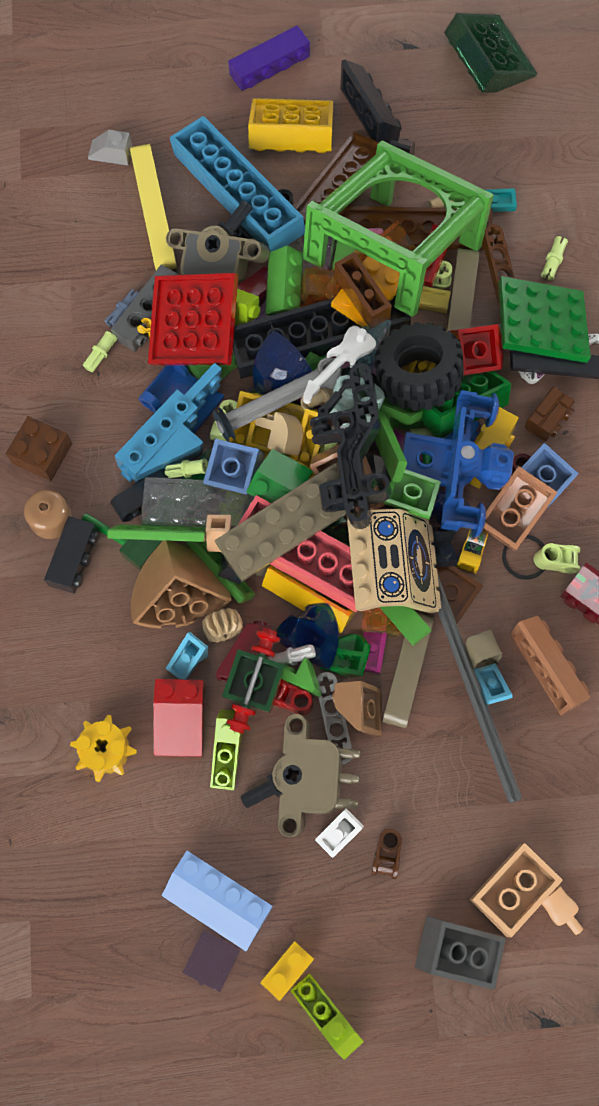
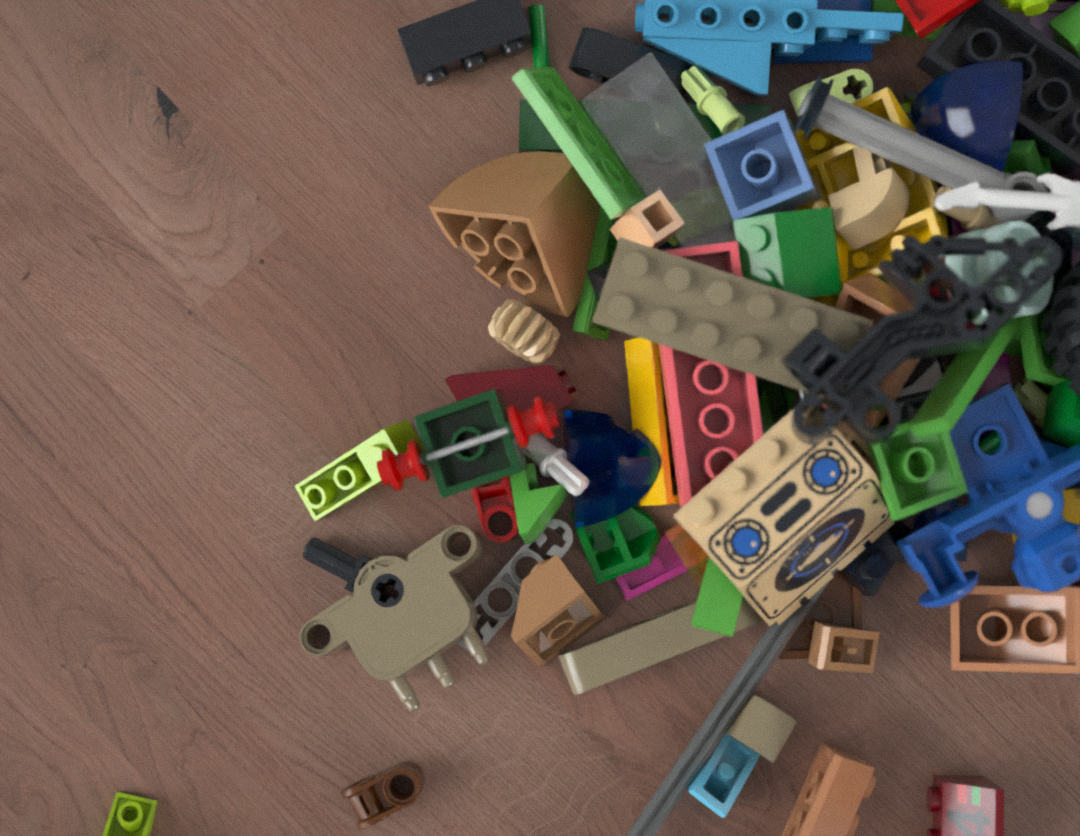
camera: 55 degrees right, 15 degrees up
yellow brick [70,715,137,782] -> none
slope [153,679,206,757] -> none
light blue slope [162,851,273,951] -> none
medium azure slope [166,632,208,680] -> none
clear purple piece [182,931,240,992] -> none
yellow brick [260,941,314,1001] -> none
white slope [315,809,364,858] -> none
leg [456,529,488,574] -> none
black piece [502,535,549,580] -> none
yellowish green piece [533,543,580,573] -> none
none -> medium nougat slope [808,621,880,674]

